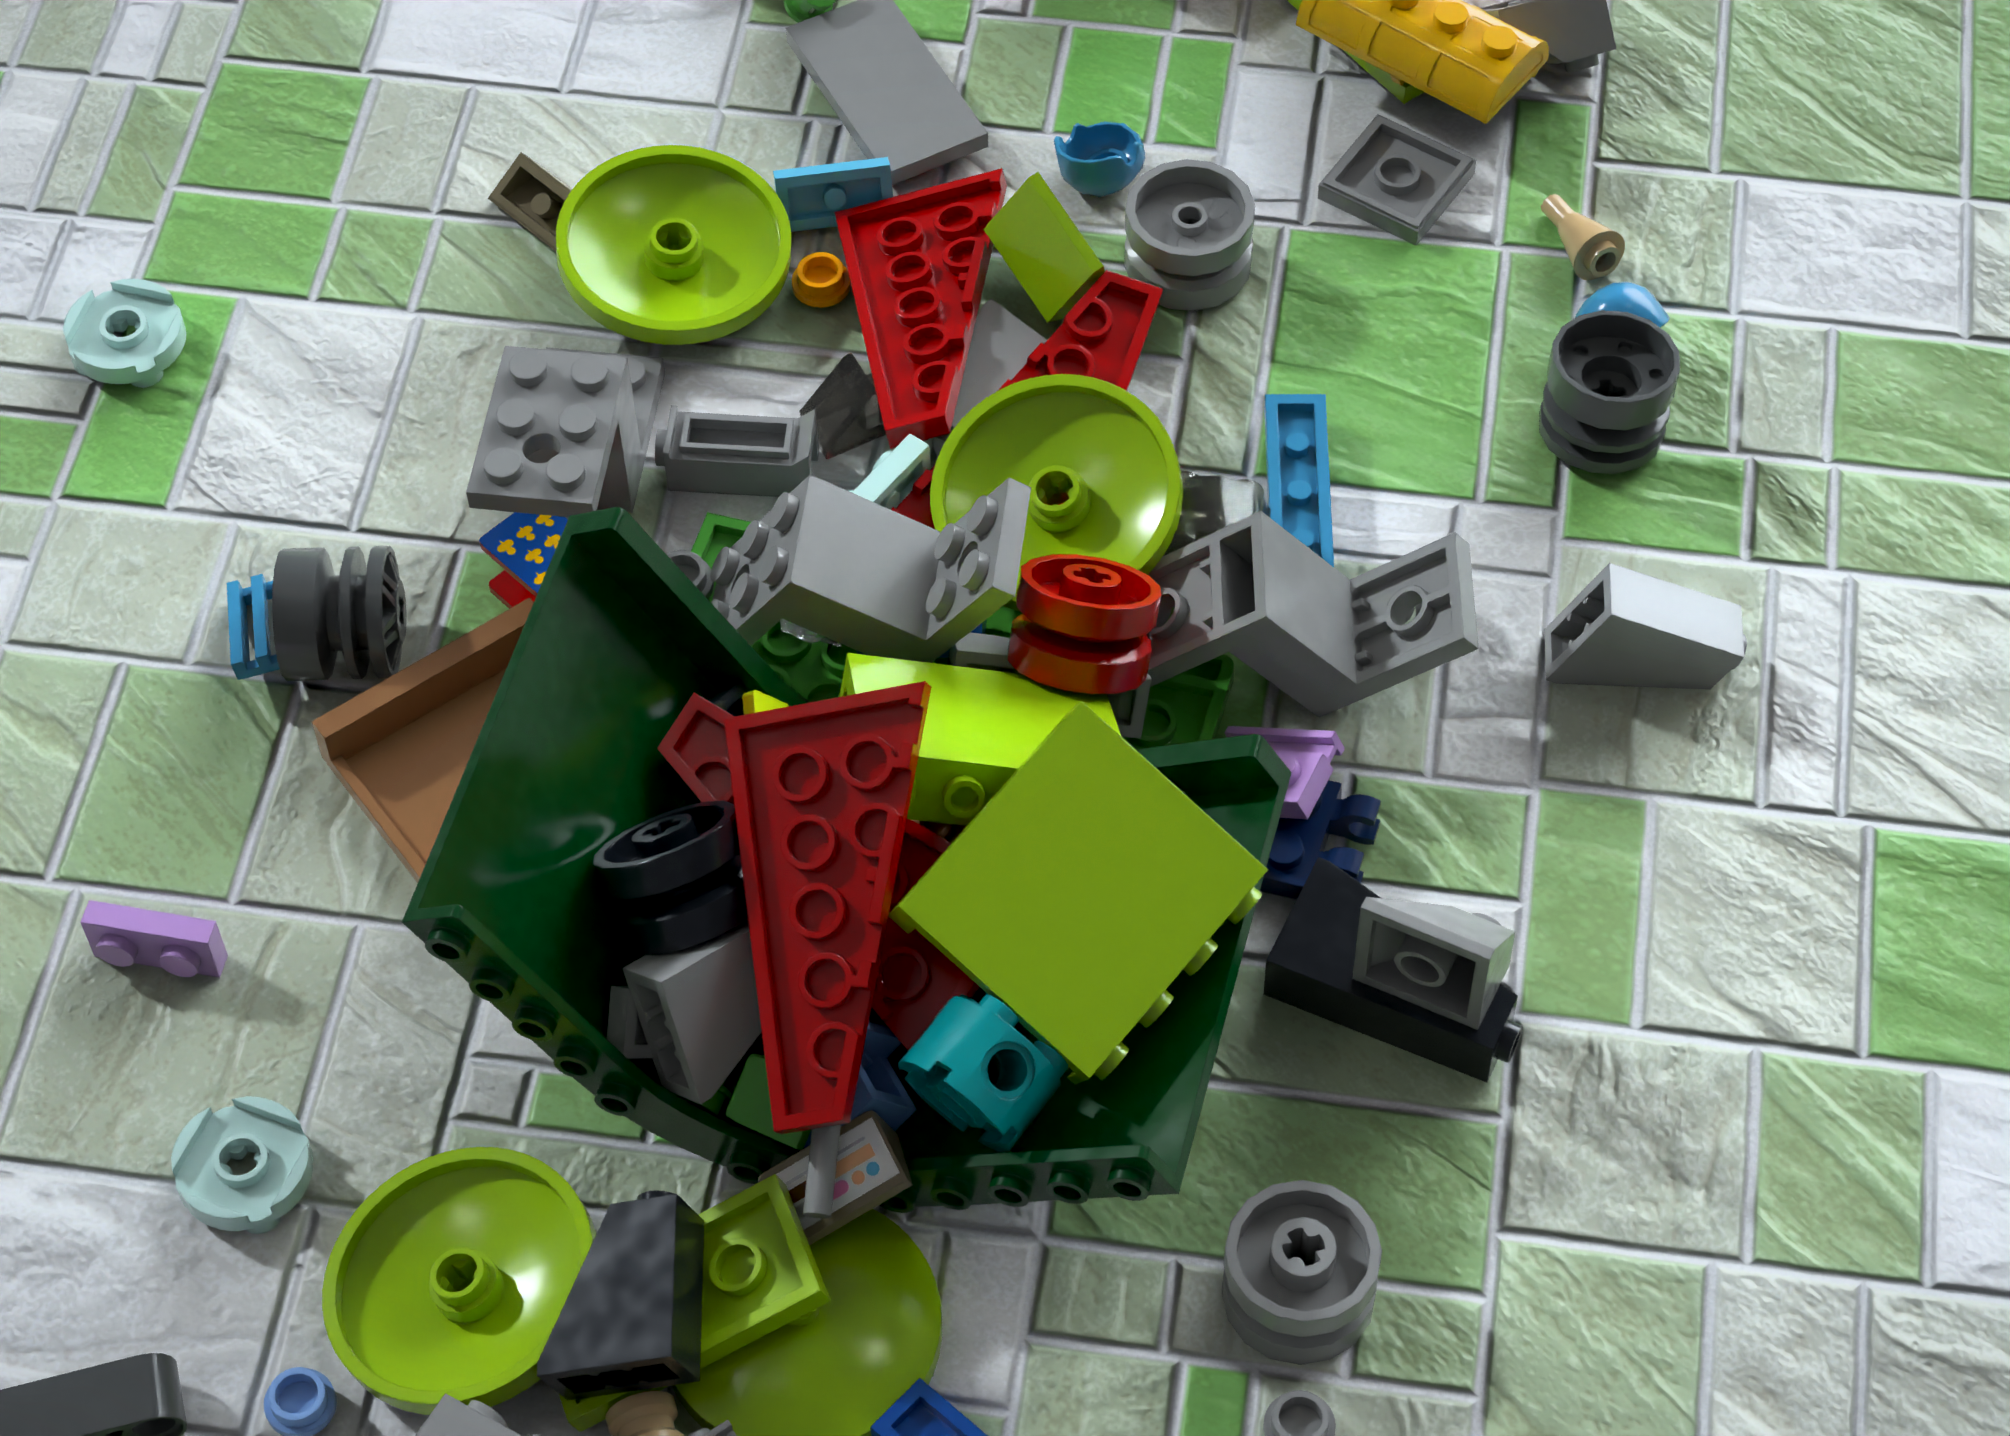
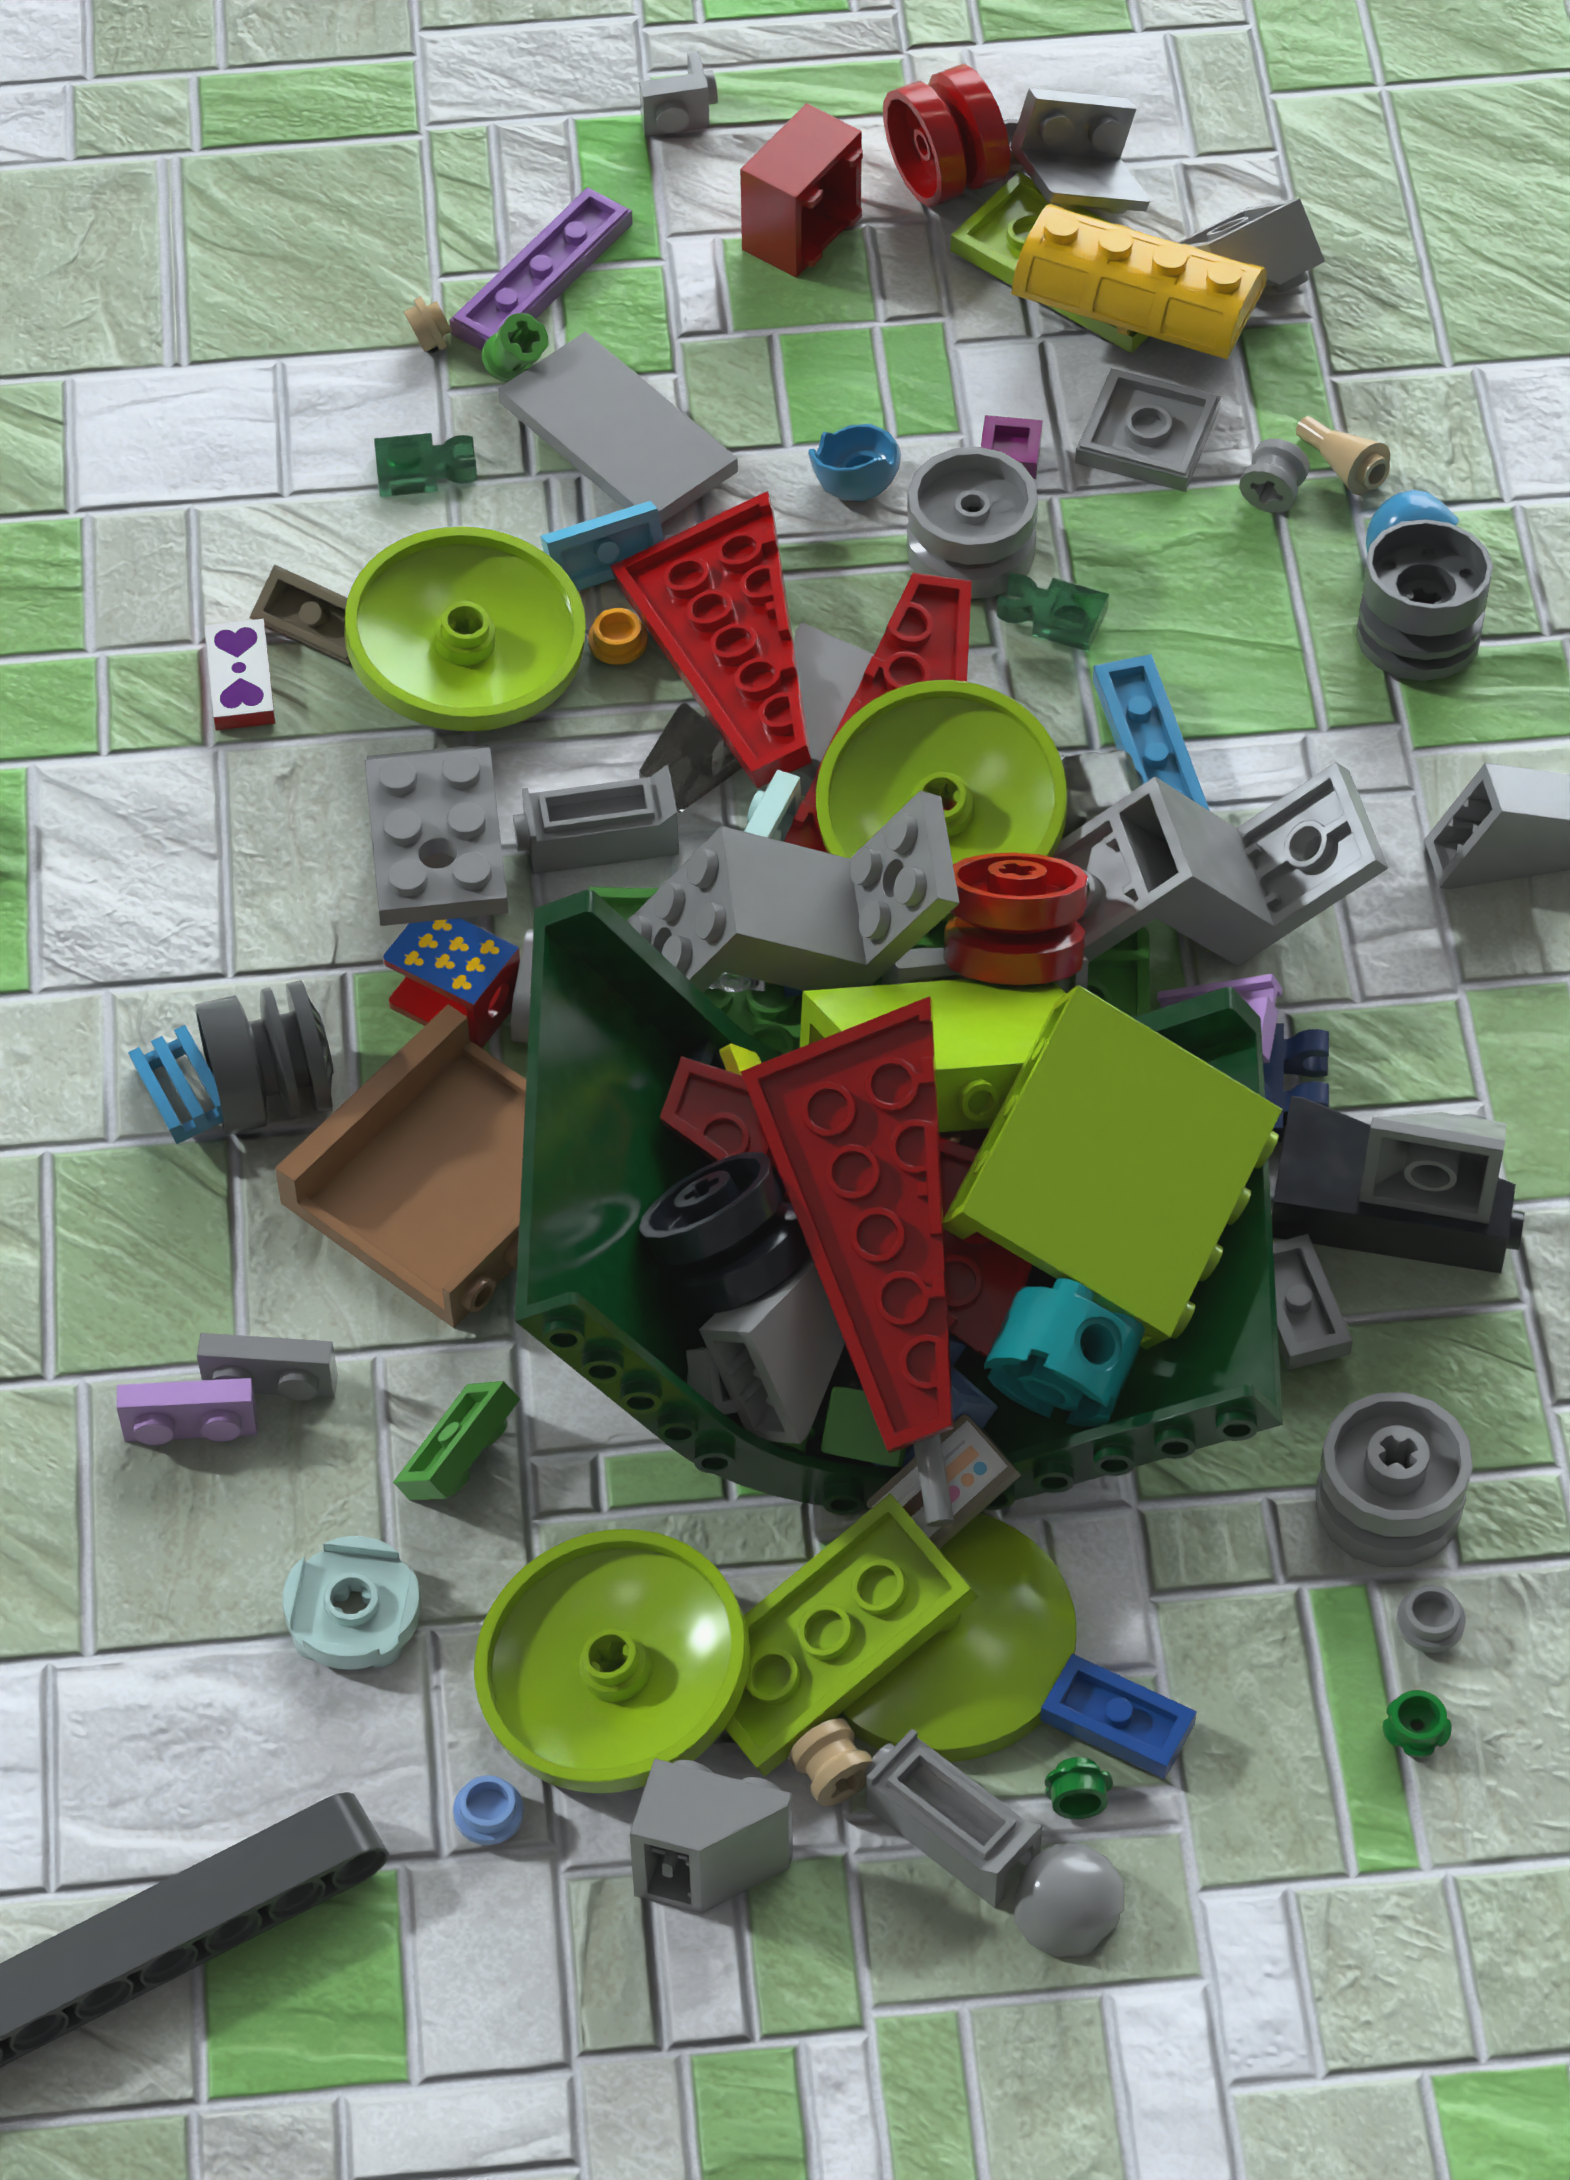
camera: 15 degrees left, 0 degrees up
black slope [537,1190,704,1401] -> none
lime slope [983,172,1105,323] -> none
none -> light grey plate [197,1333,338,1401]
none -> tile [204,619,276,731]
none -> clear green plate [374,433,478,497]
none -> bright green plate [393,1381,520,1500]
none -> magenta plate [981,415,1043,479]
none -> clear green plate [997,574,1109,652]
none -> light grey wheel [1239,439,1310,513]
none -> light grey plate [1273,1234,1353,1370]

